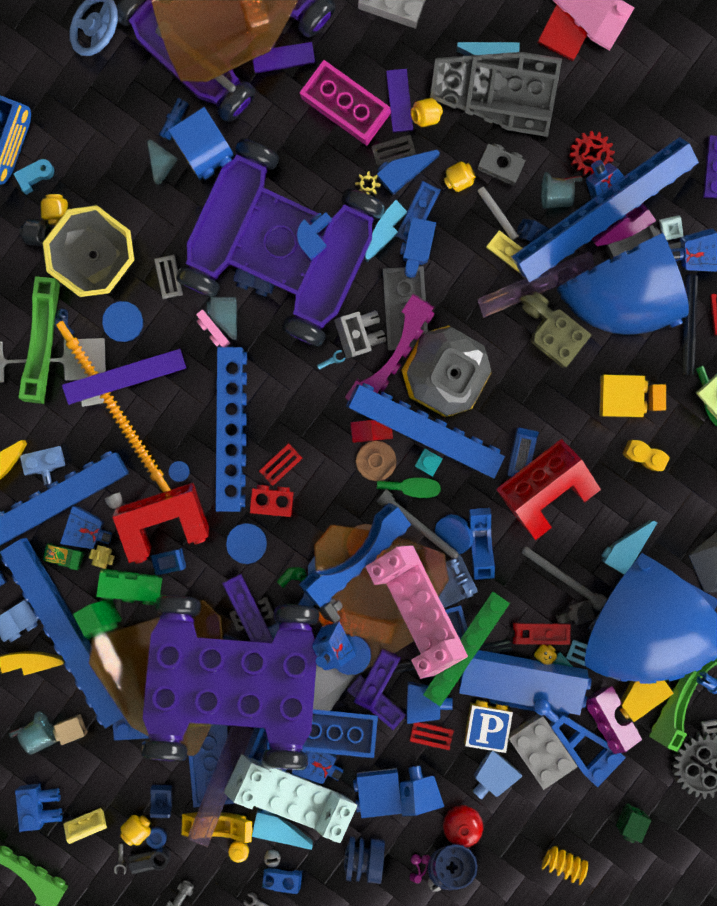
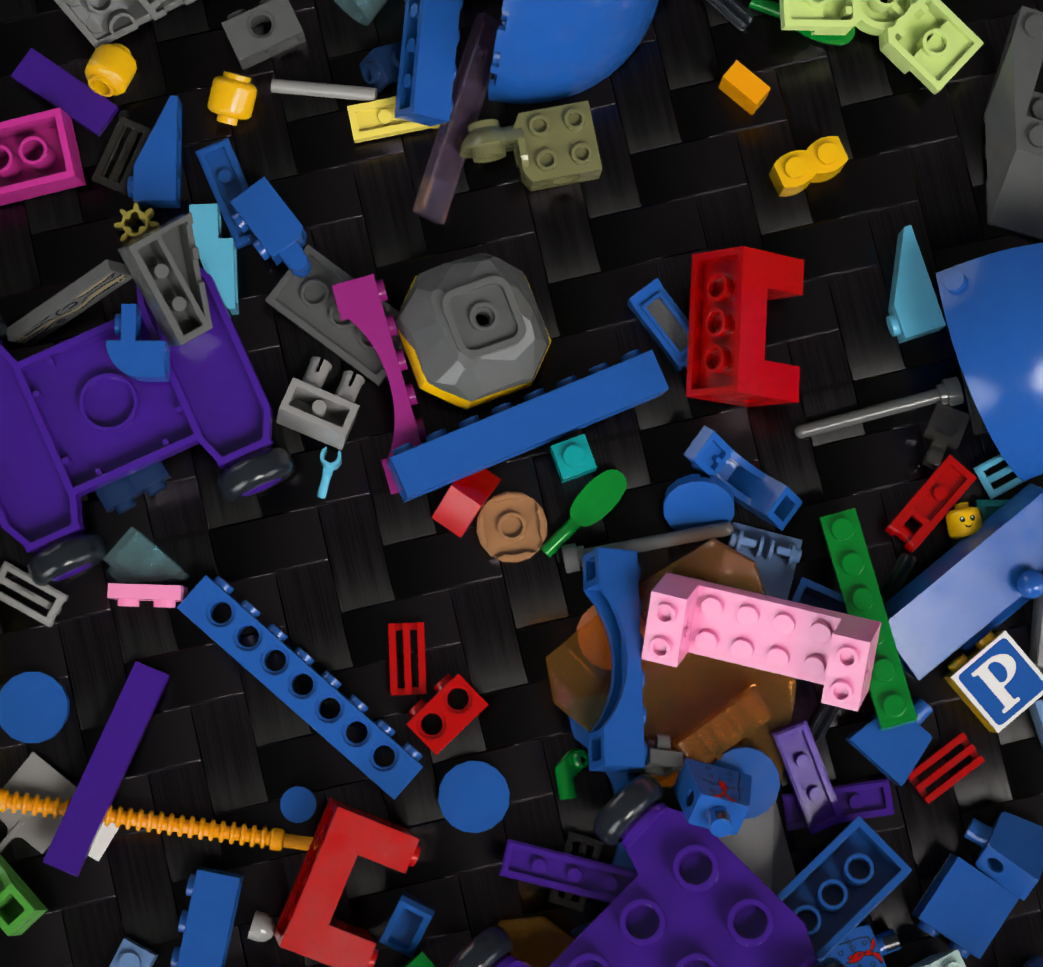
camera: 55 degrees left, 5 degrees down
yellow piece [599,375,648,417] -> none
none -> dark grey tile [6,259,133,346]
none -> dark grey wedge [118,212,213,346]

